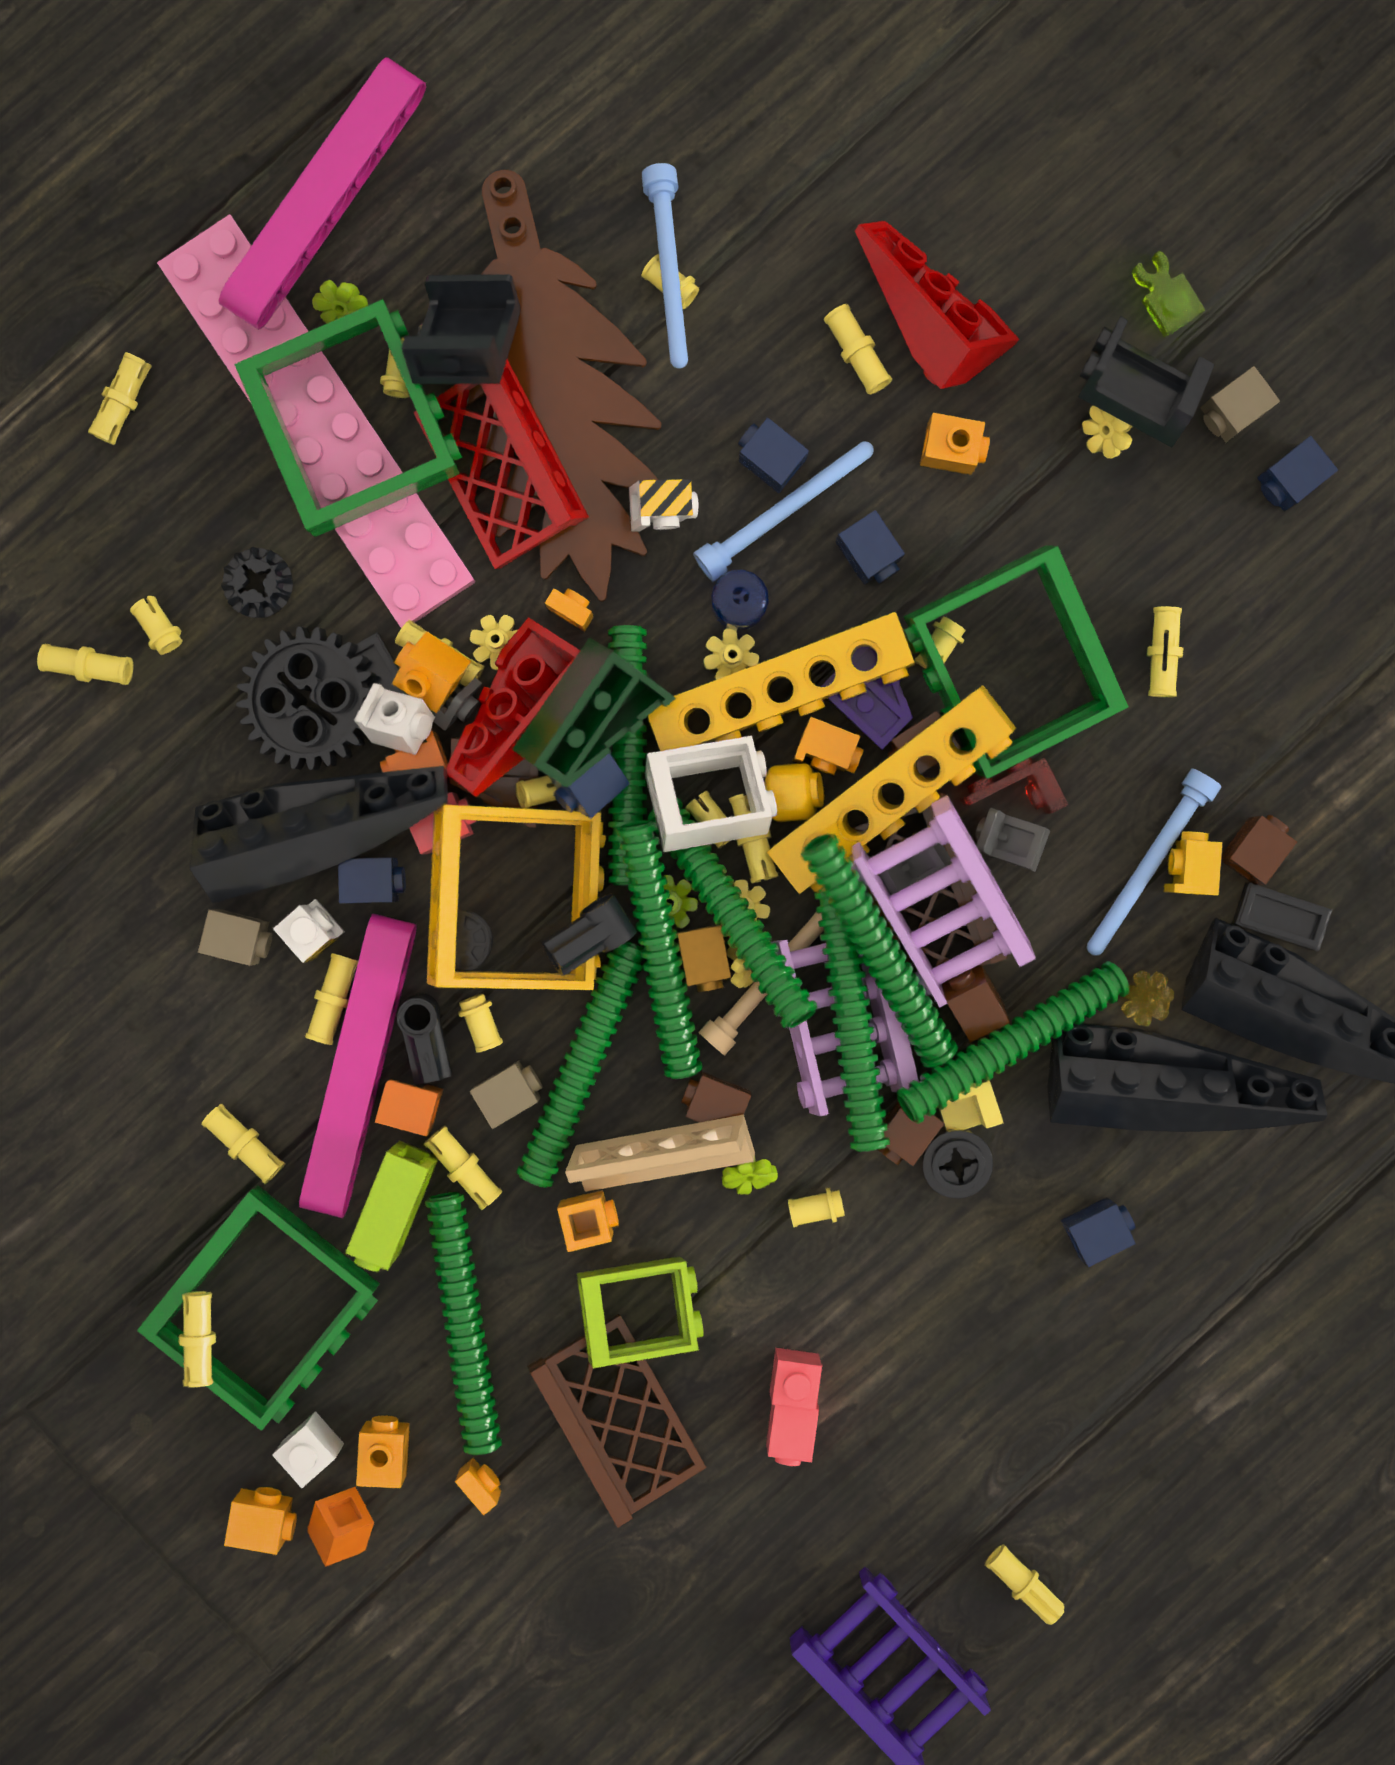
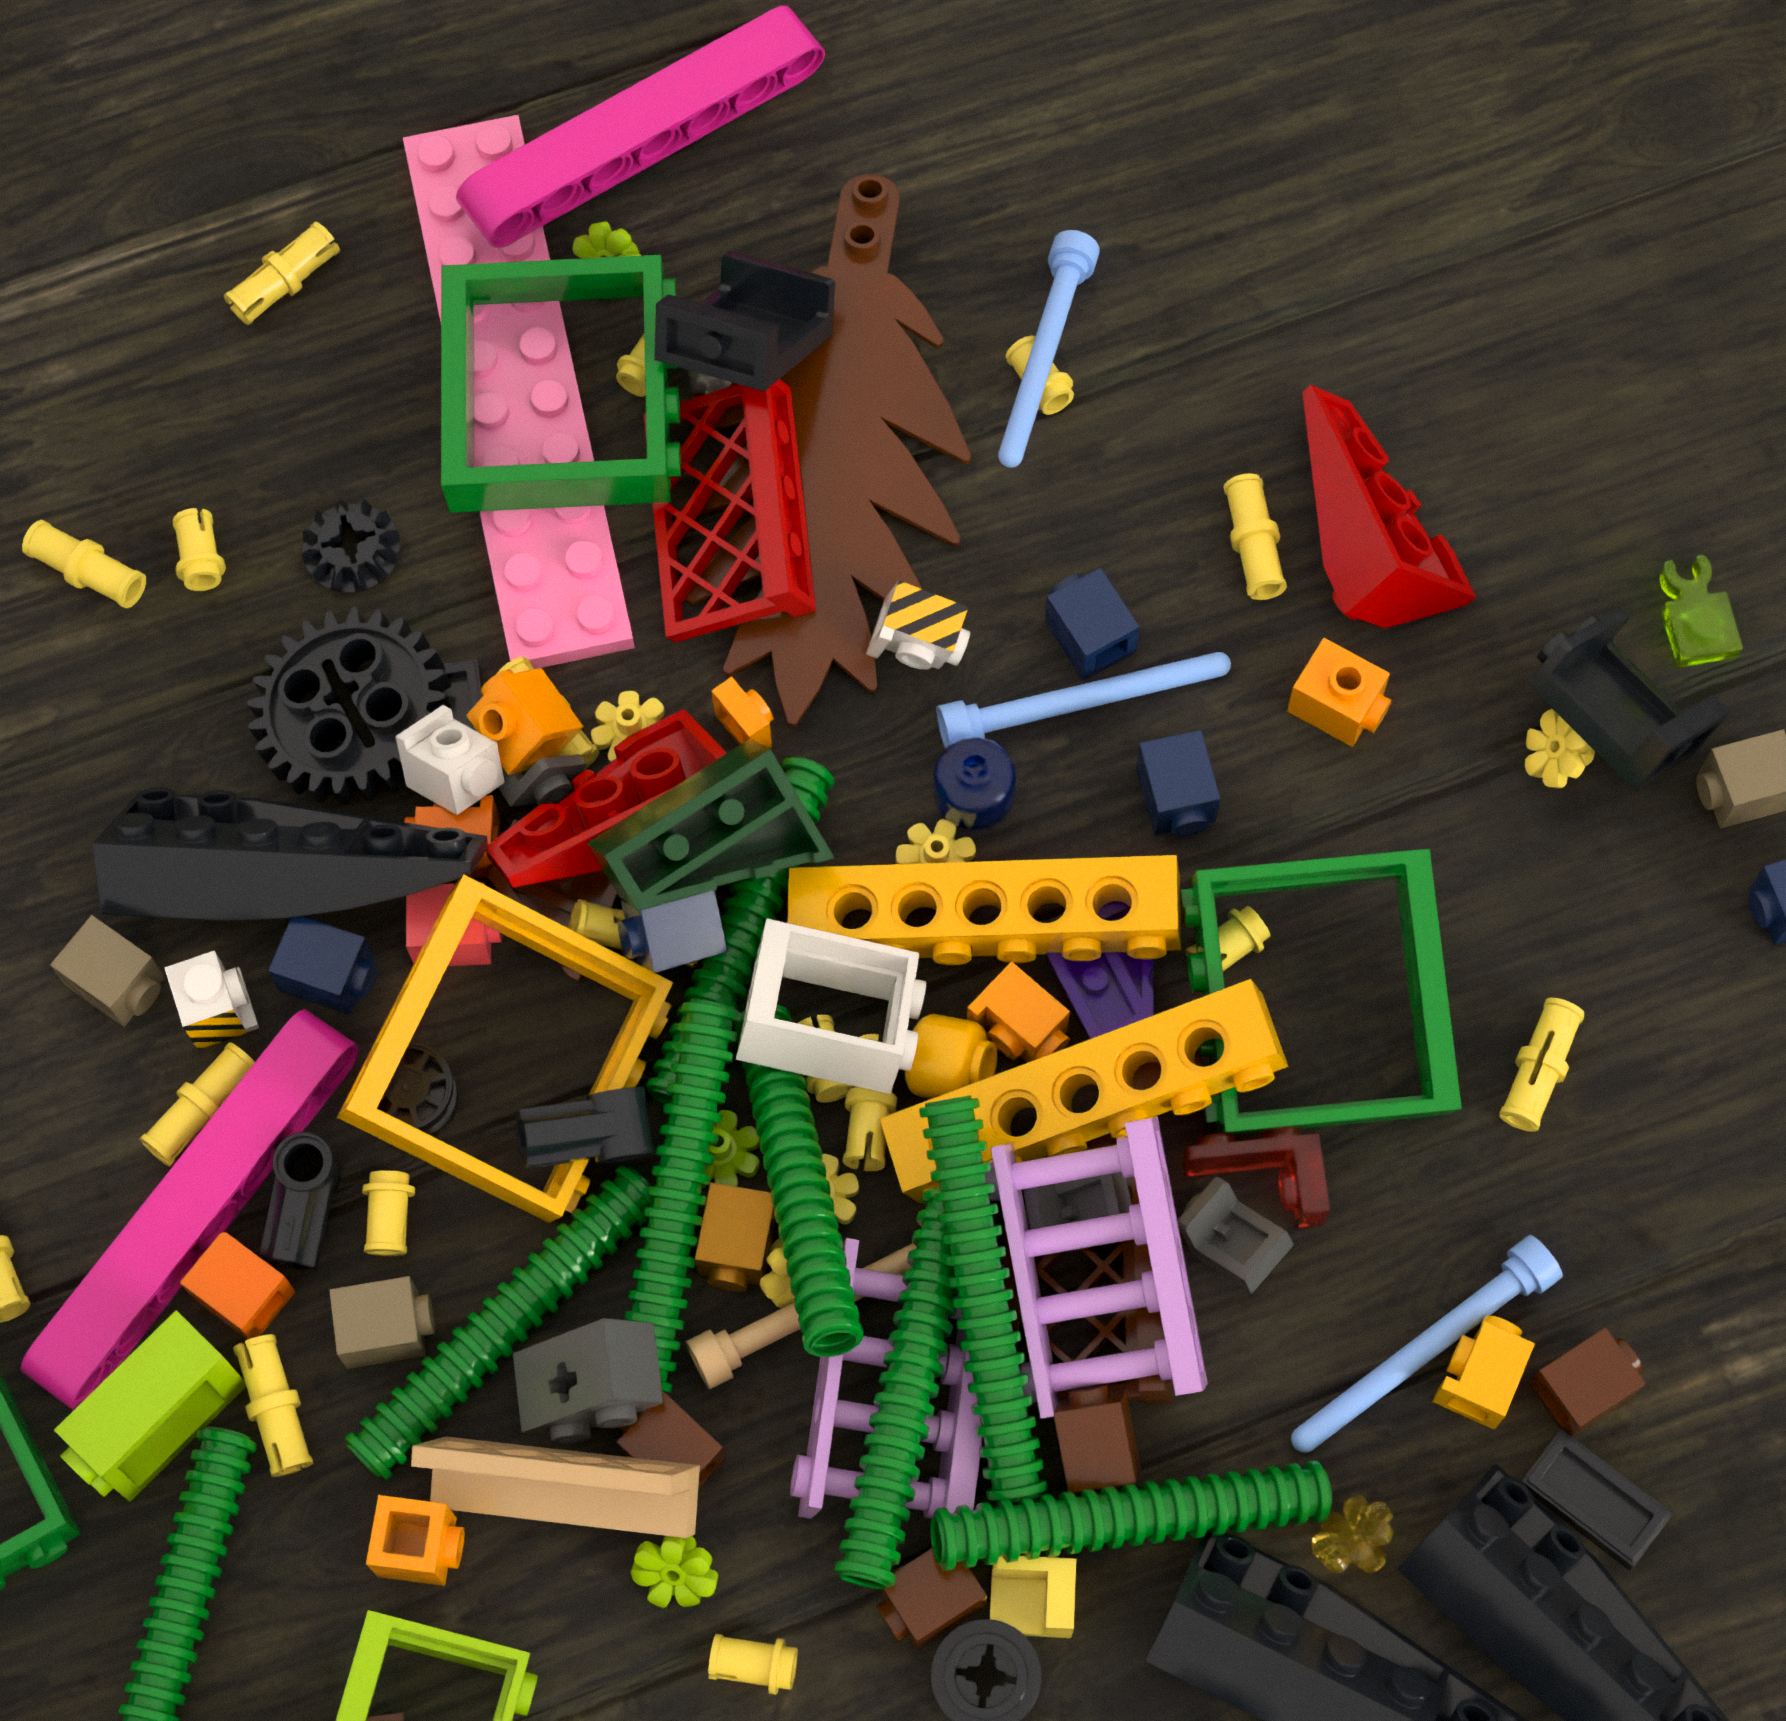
camera: 20 degrees right, 20 degrees down
none -> dark grey brick [513,1318,663,1444]

